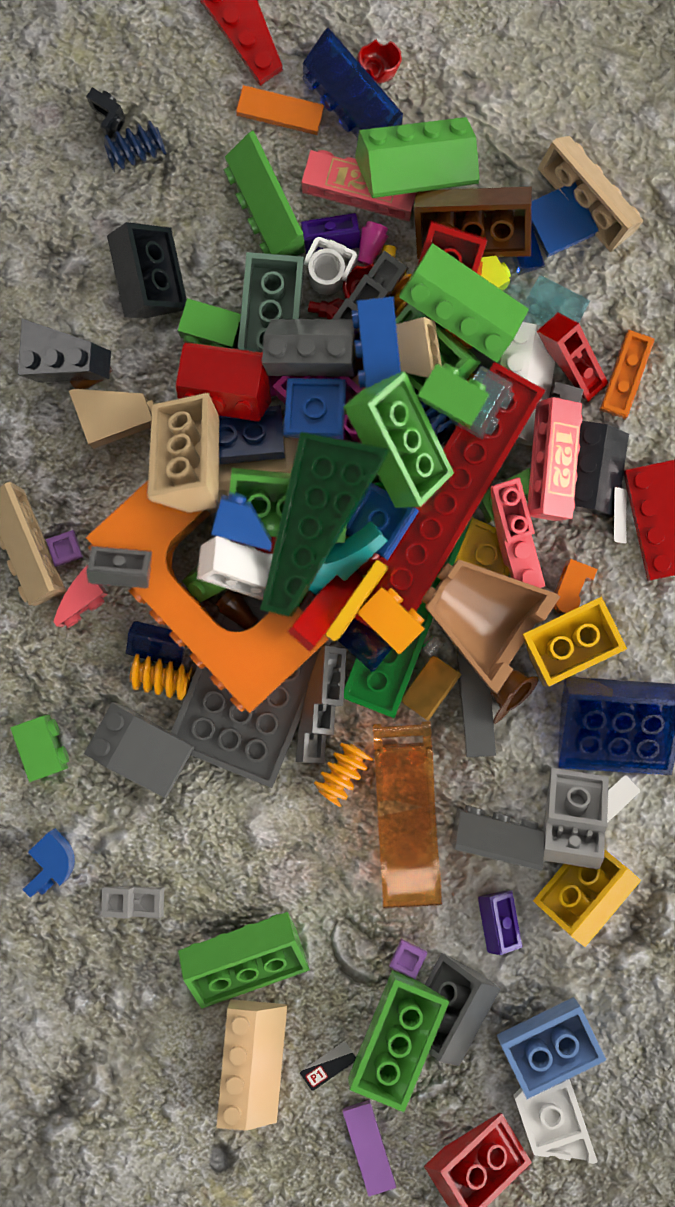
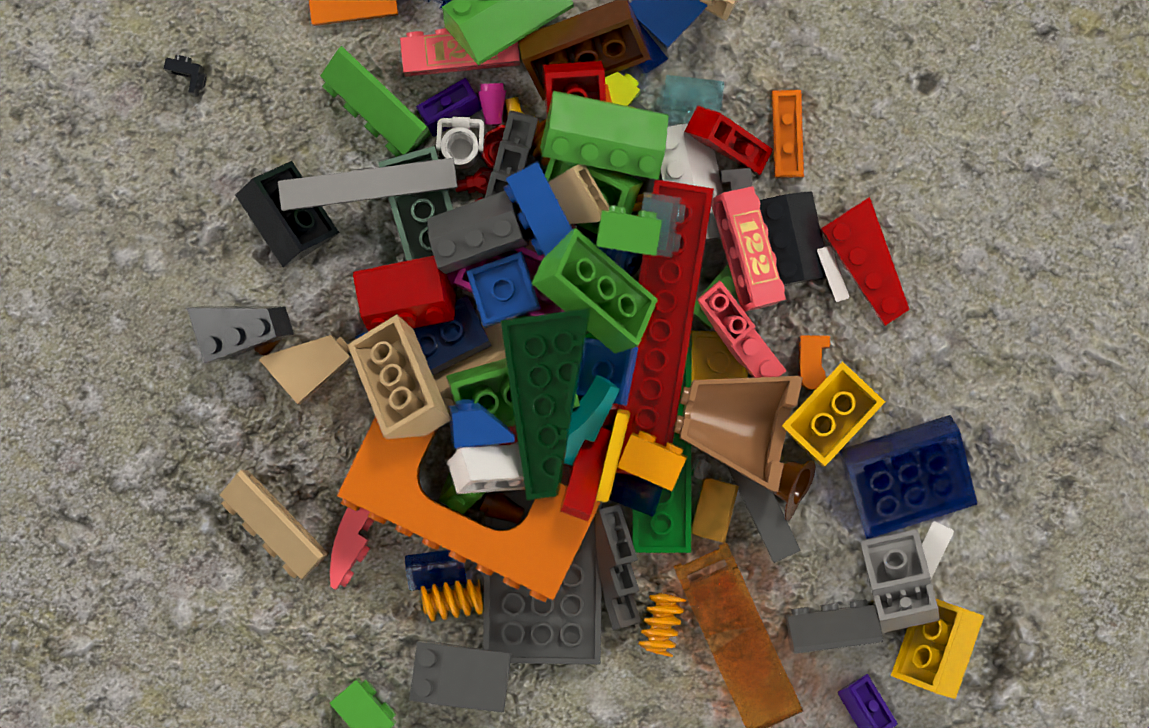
camera: 15 degrees left, 0 degrees up
medium lavender tile [46,530,83,567] -> none
dark grey slope [86,546,152,588] -> none
dark blue piece [104,120,167,172] -> none
bright green brick [177,298,241,349] -> none
none -> light grey tile [278,158,458,211]

